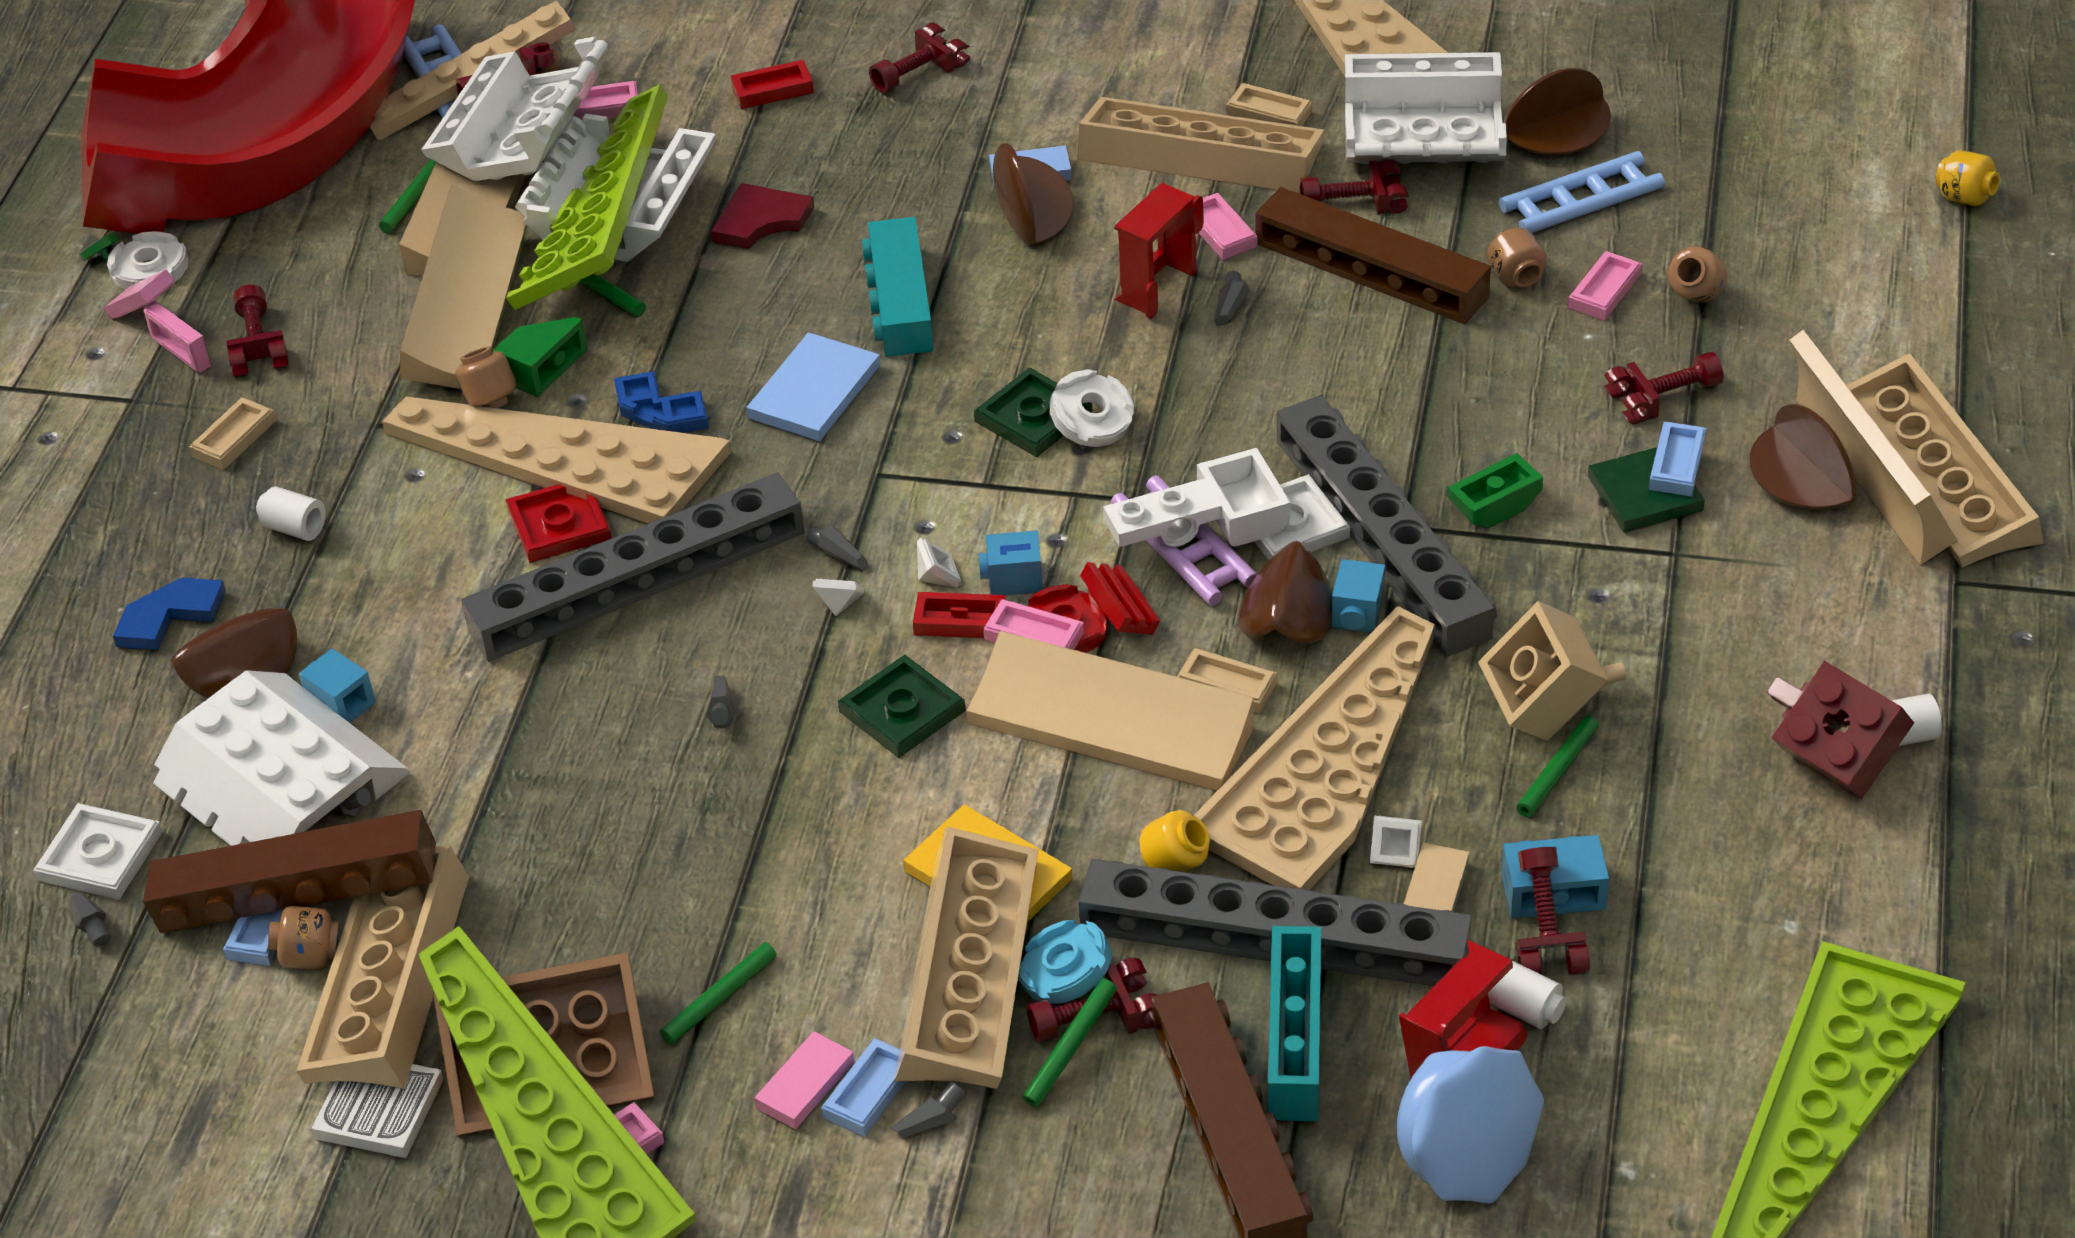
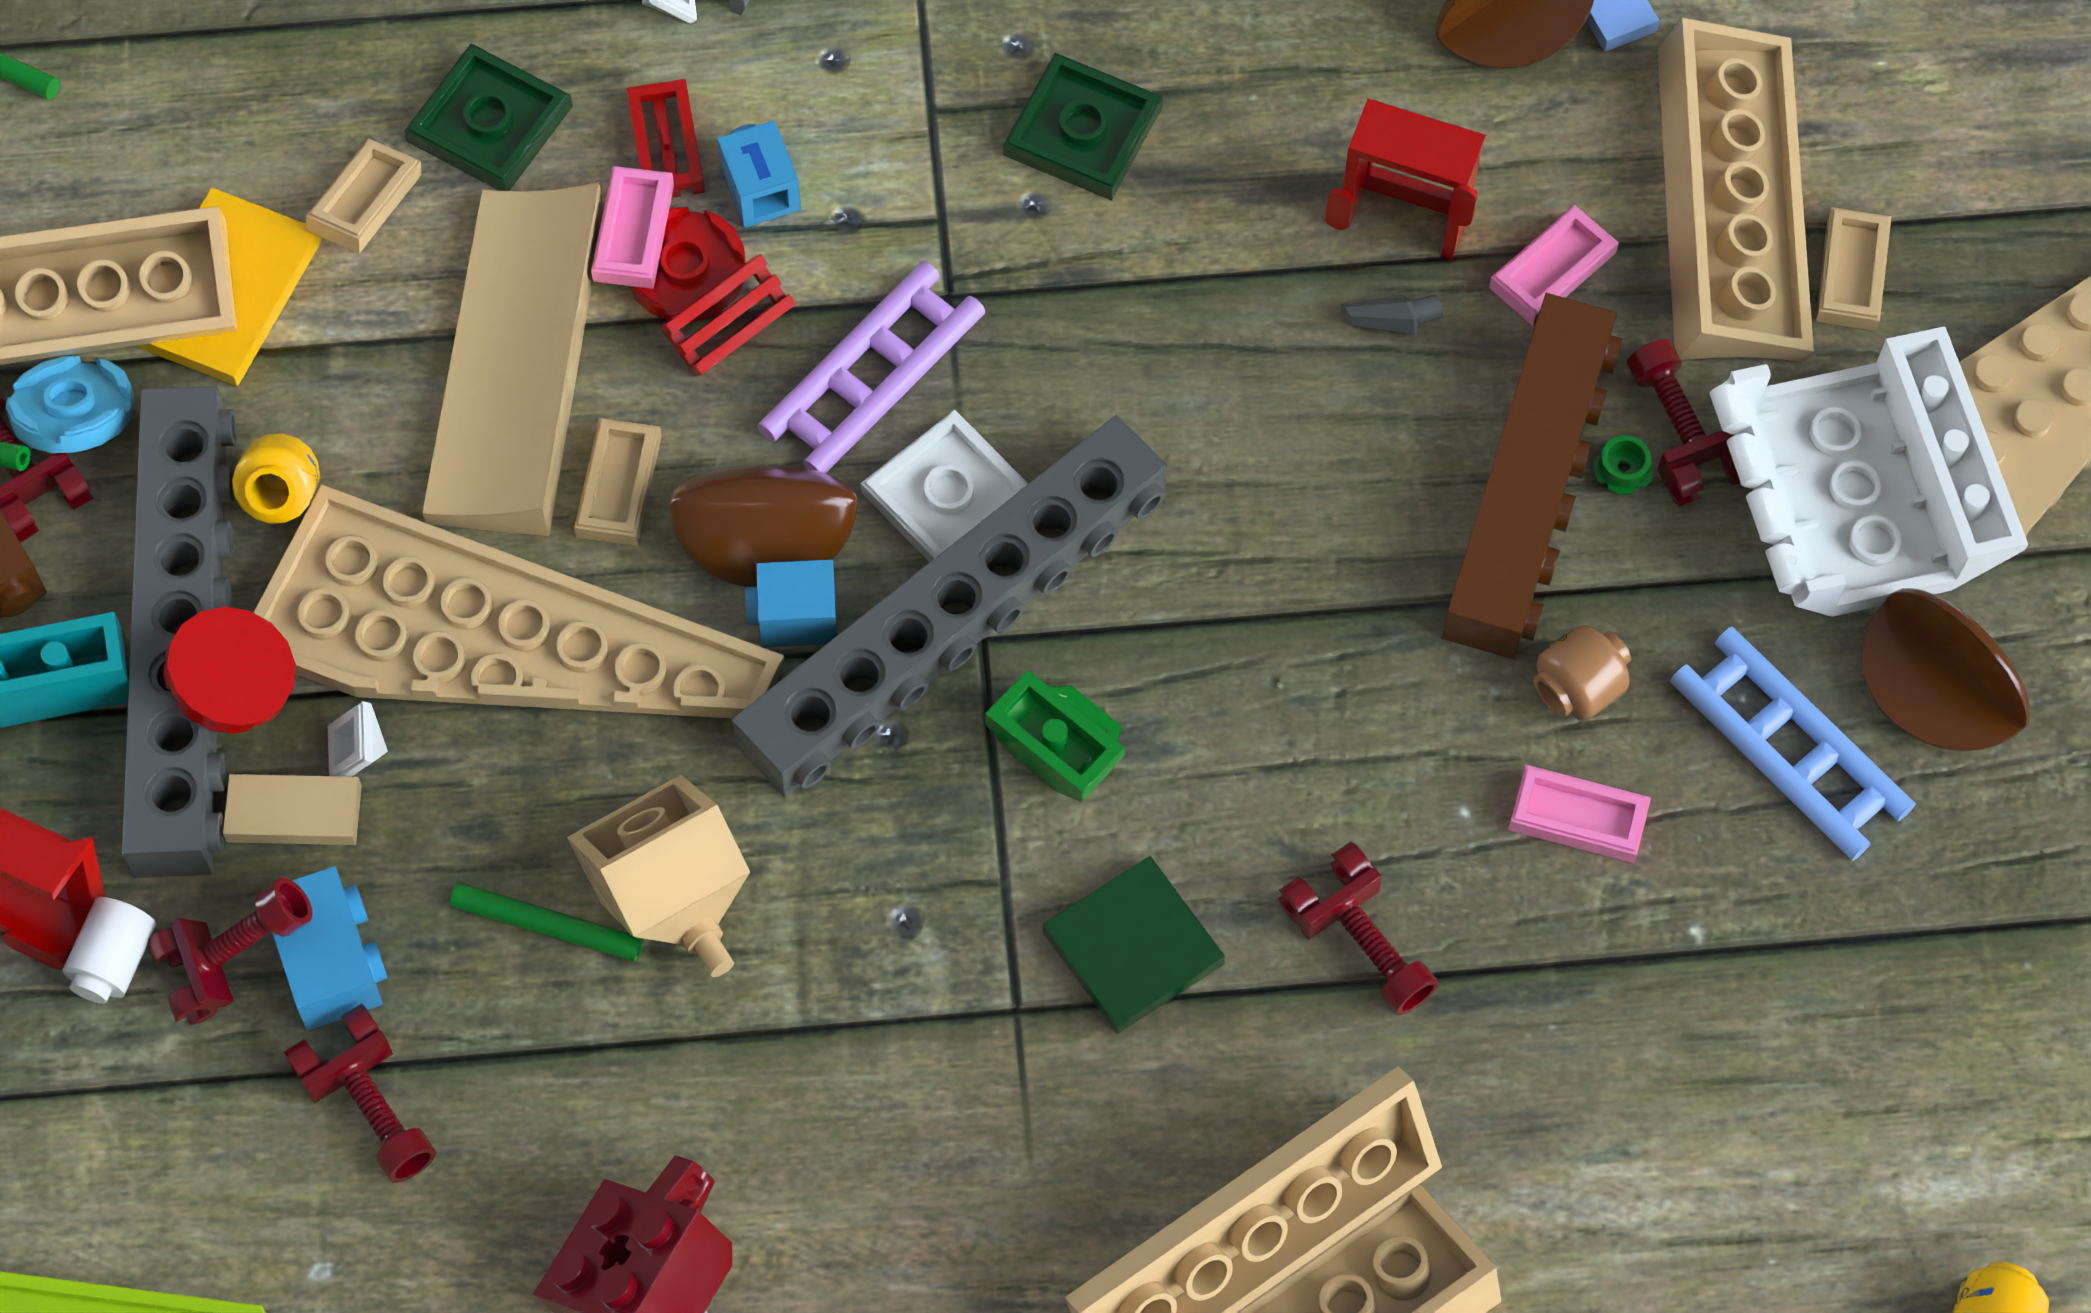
camera: 70 degrees right, 20 degrees up
white slope [917,537,961,588] -> none
white tile [1050,369,1134,447] -> none
white plate [1103,448,1291,547] -> none
light blue tile [1649,422,1707,497] -> none
medium nougat head [1668,246,1727,303] -> none
reddish brown piece [1750,404,1856,510] -> none
none -> red tile [163,607,296,734]
none -> dark red bar [283,1003,436,1183]
none -> tan tile [306,138,421,254]
none -> green plate [1593,435,1655,495]

